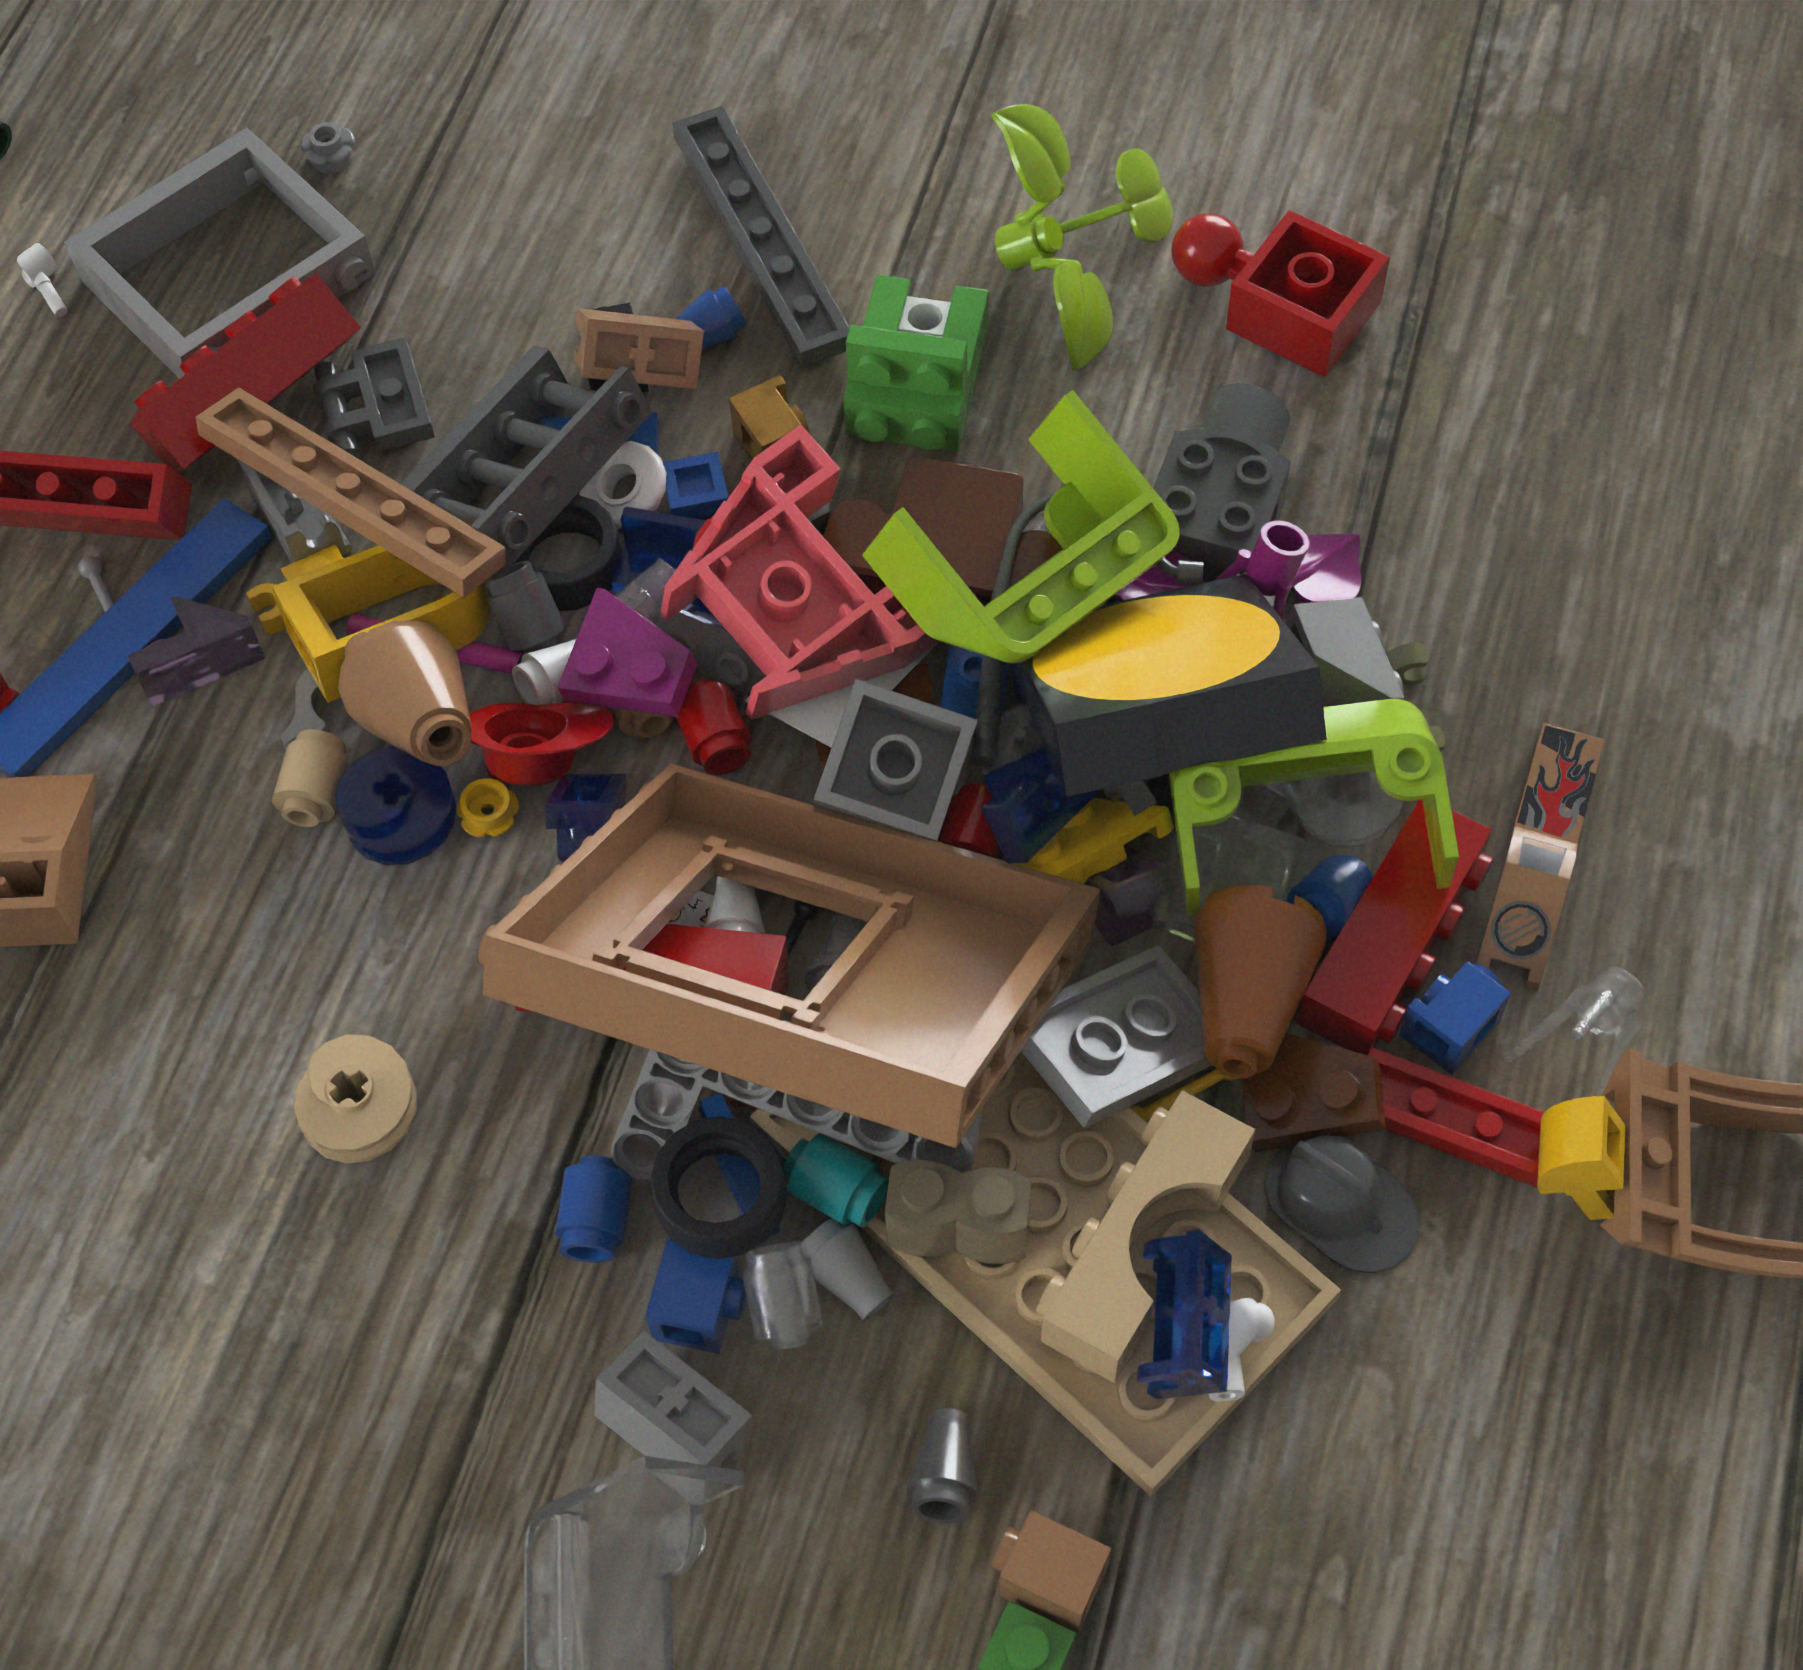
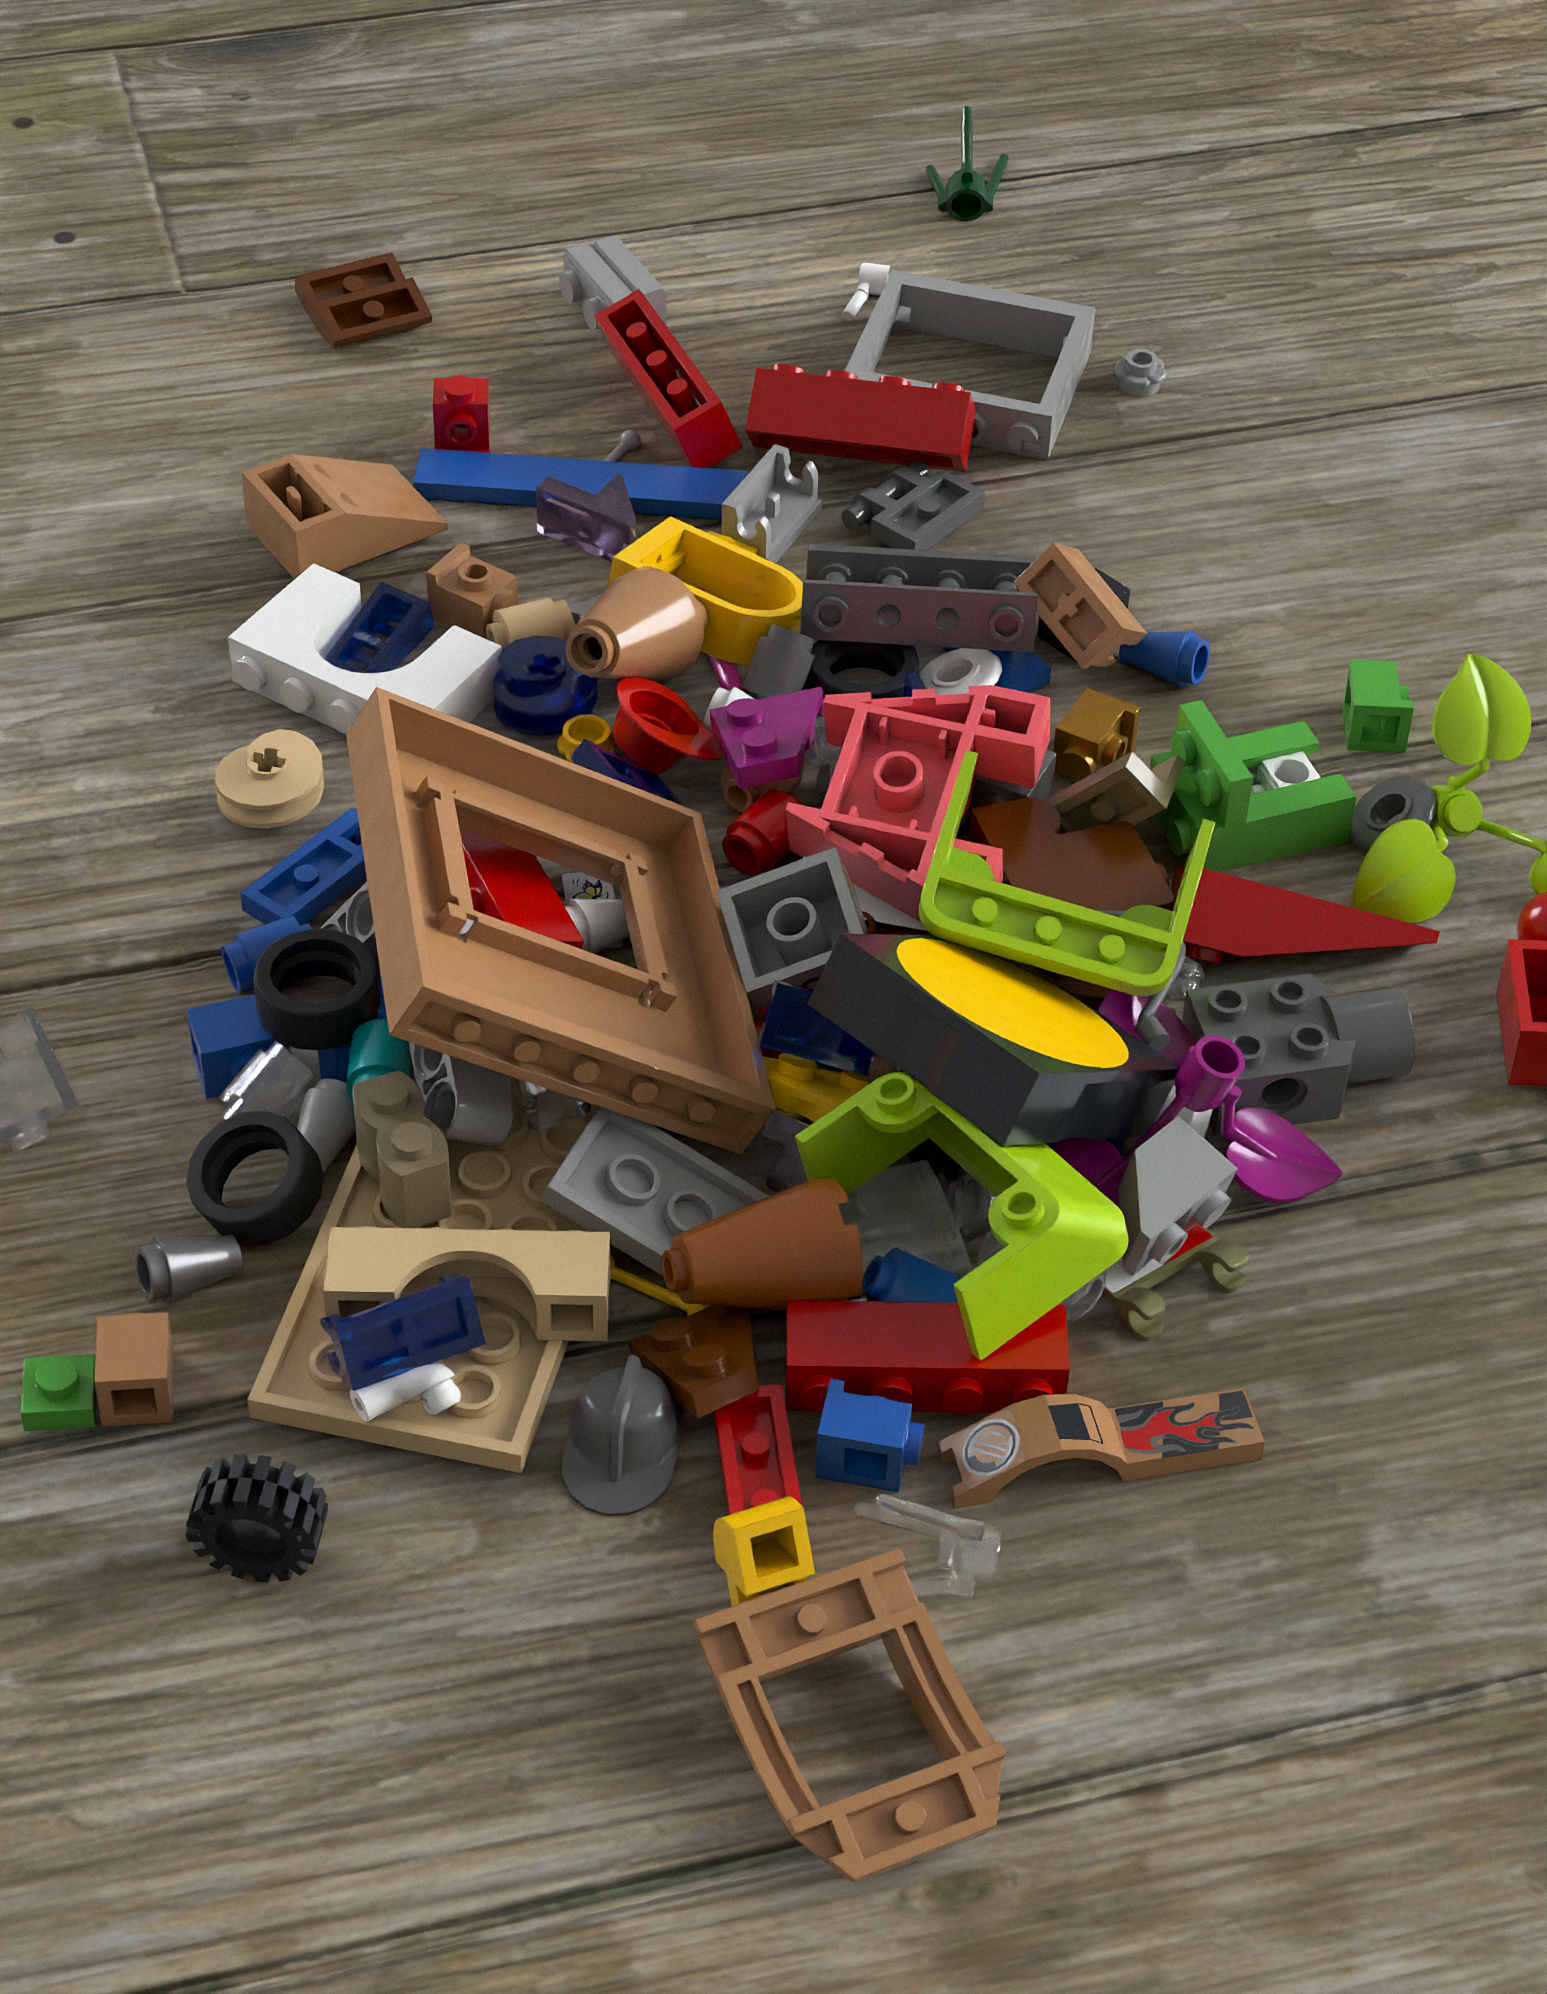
camera: 55 degrees right, 15 degrees down
medium nougat plate [195,387,506,598] -> none
light grey hinge [594,1331,753,1501] -> none
dark grey plate [672,106,850,367] -> none
none -> black tyre [185,1454,329,1582]
none -> black tyre [186,1111,324,1246]
none -> white arch [228,563,503,734]
none -> blue plate [240,808,367,926]
none -> clear blue slope [324,581,435,673]
none -> medium nougat brick [426,543,519,639]
none -> dark tan panel [1046,751,1186,834]
none -> red wedge [1171,868,1440,965]
none -> bright green brick [1342,659,1414,752]
none -> dark grey piece [1349,776,1437,853]

